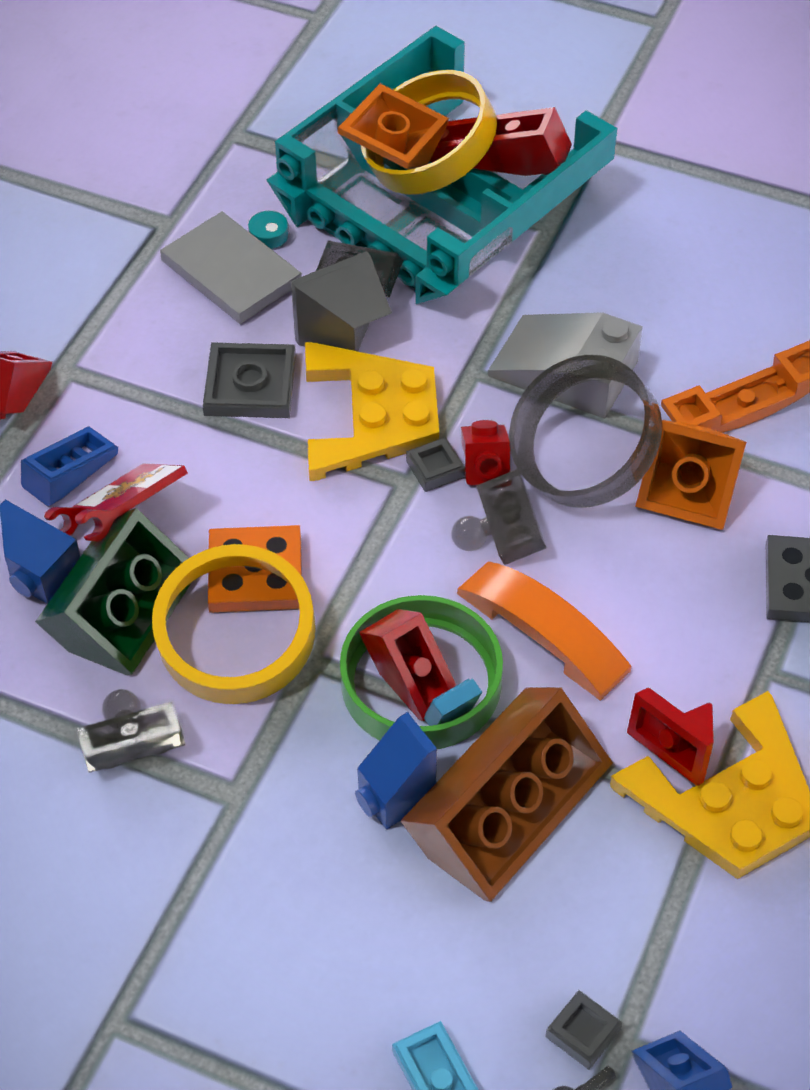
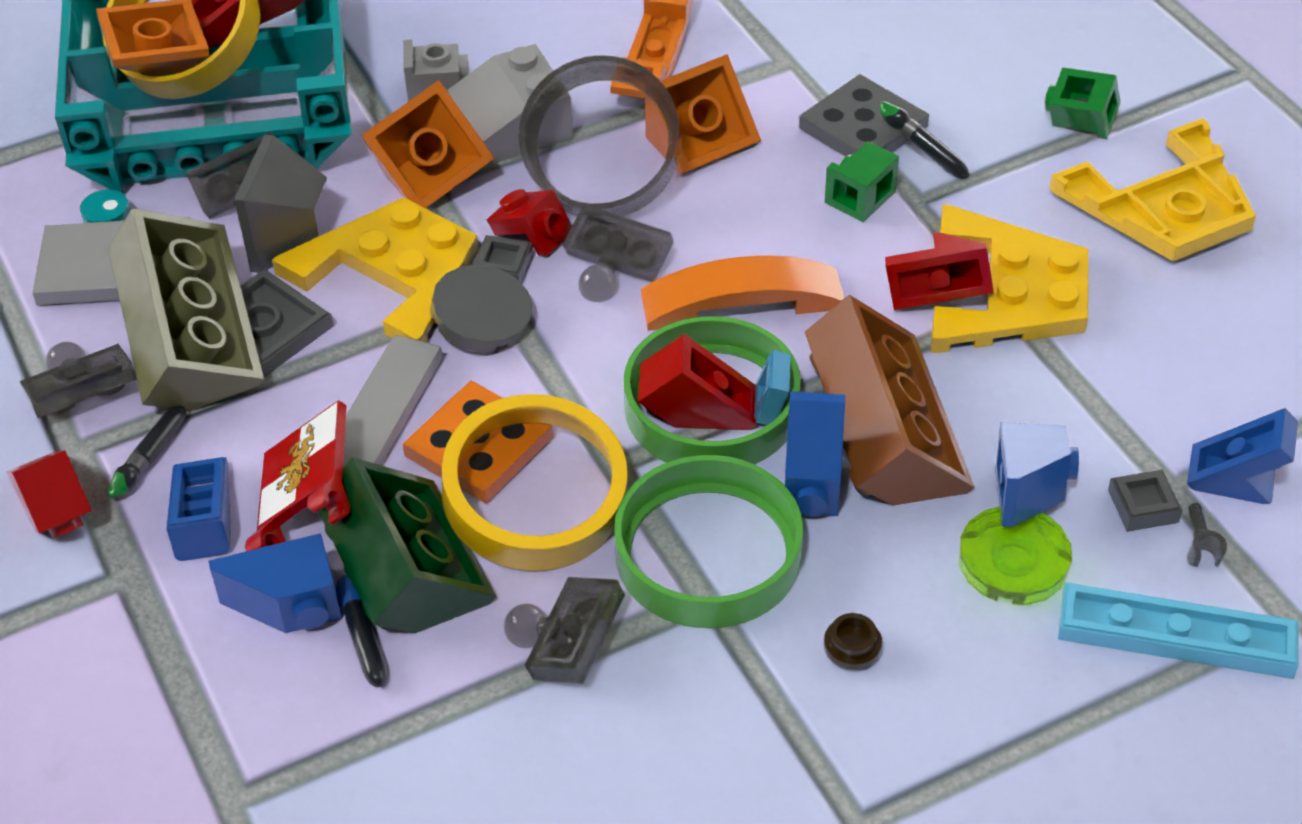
camera: 50 degrees left, 5 degrees down
none -> clear smoke plate [20,341,137,418]
none -> black piece [107,405,186,498]
none -> olive slope [108,208,264,411]
none -> black piece [335,575,386,687]
none -> light grey tile [343,335,443,468]
none -> orange slope [361,80,495,208]
none -> light grey brick [403,39,470,101]
none -> dark grey tile [430,265,532,353]
none -> bright green piece [614,455,803,628]
none -> dark brown plate [823,613,882,669]
none -> green brick [824,141,899,223]
none -> clear neon green tile [959,507,1072,605]
none -> blue slope [995,422,1079,527]

